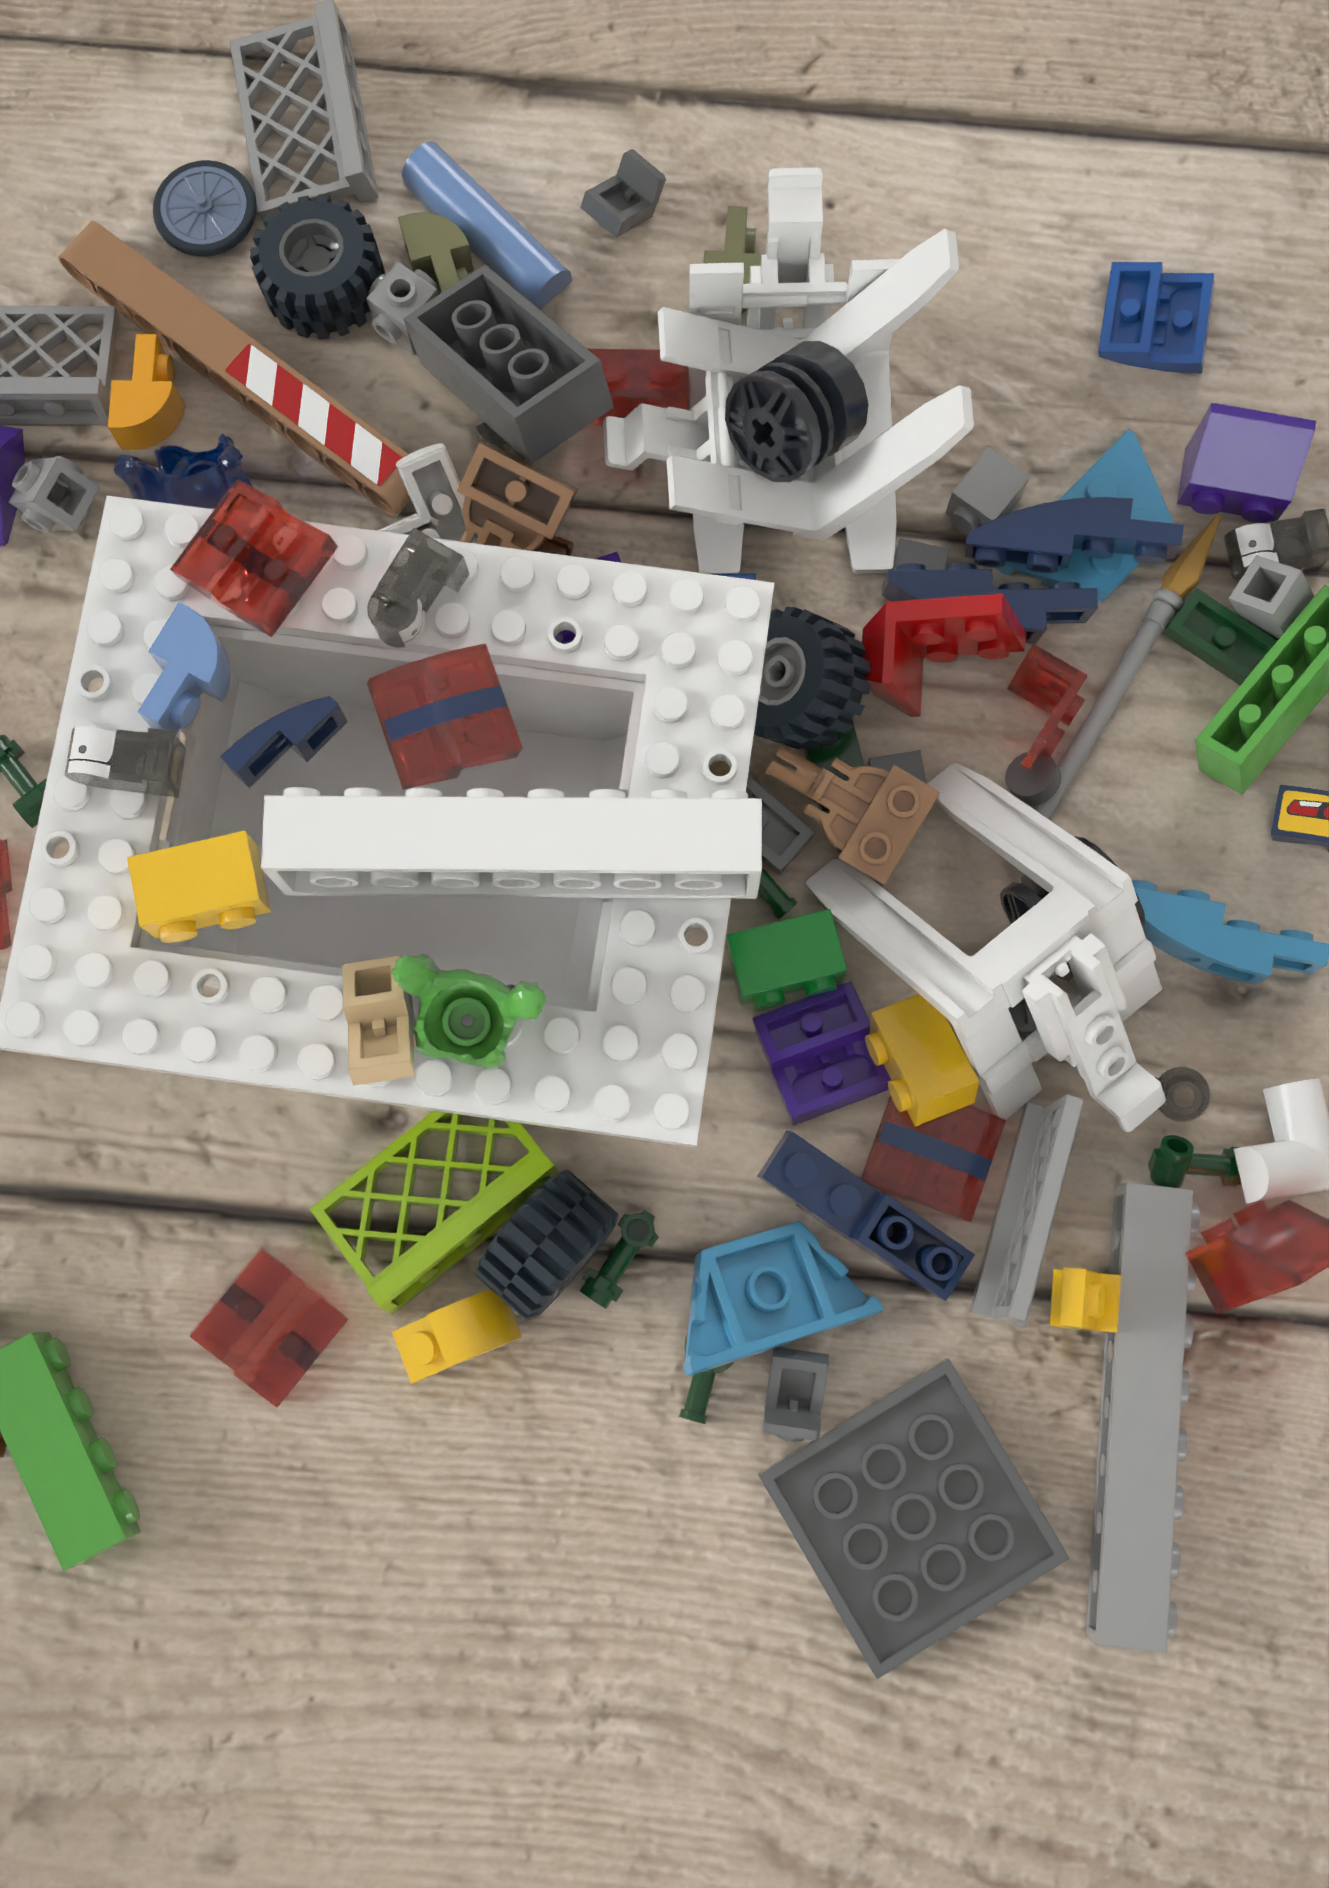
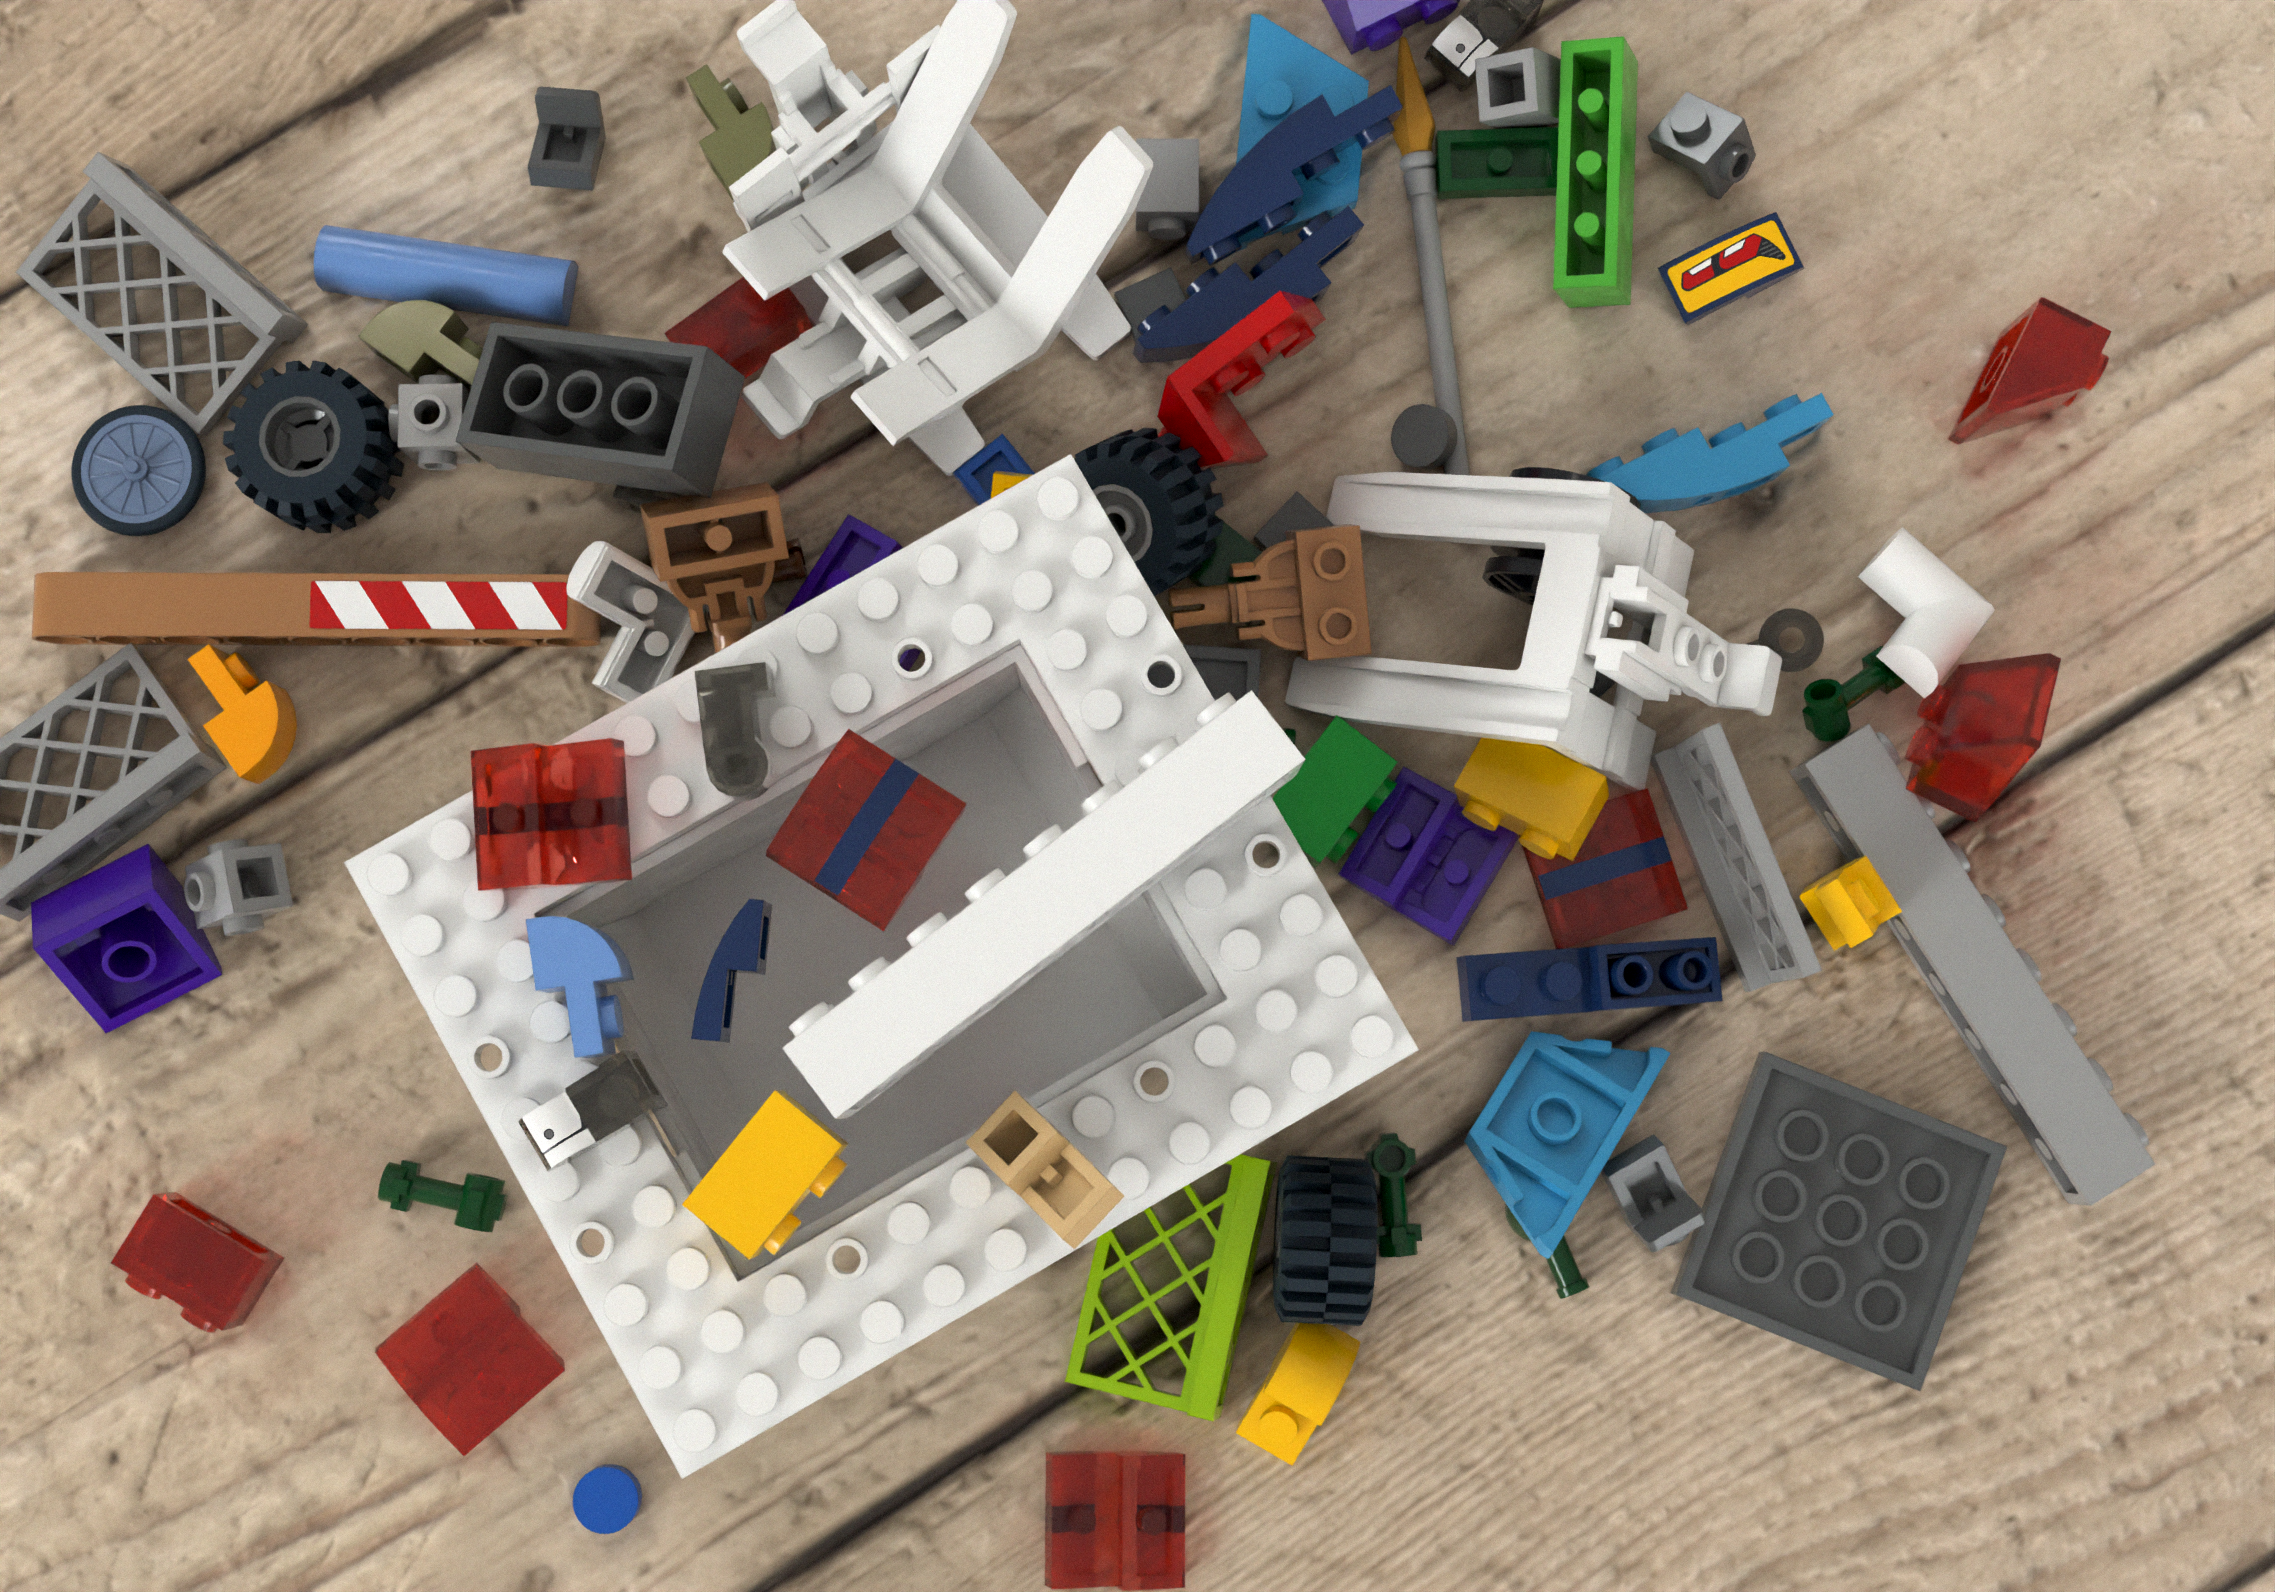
camera: 45 degrees left, 5 degrees up
clear blue hair [114,434,258,514] -> none
bright green hair [391,954,546,1069] -> none
black wheel [725,341,869,482] -> none
clear red bracket [1007,643,1088,770] -> none

